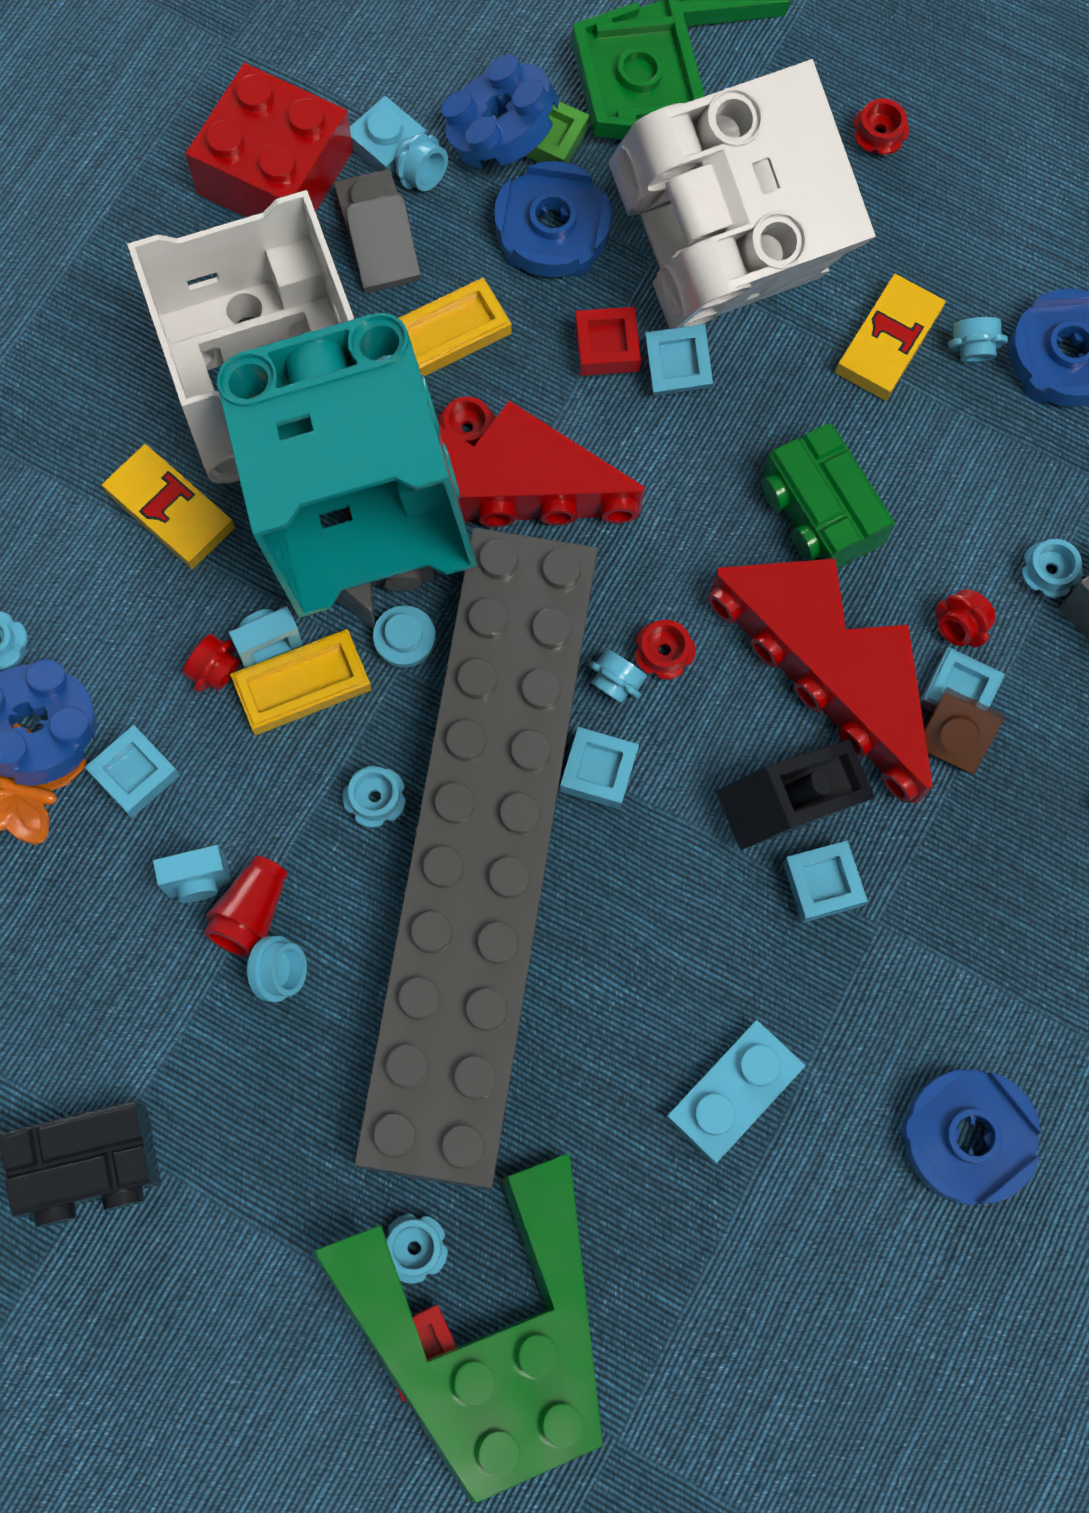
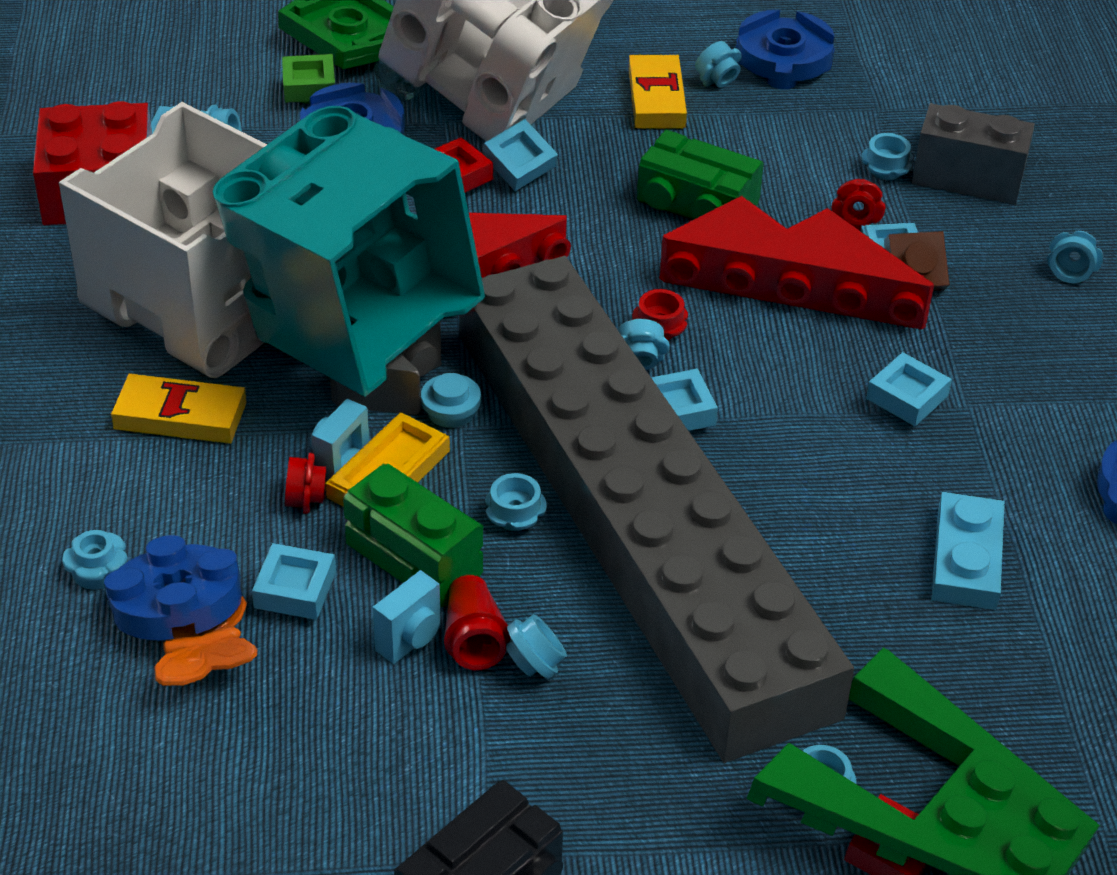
camera: 30 degrees left, 30 degrees down
blue plate [441,54,559,168] -> none
black slope [716,739,875,850] -> none
none -> green brick [343,463,483,608]

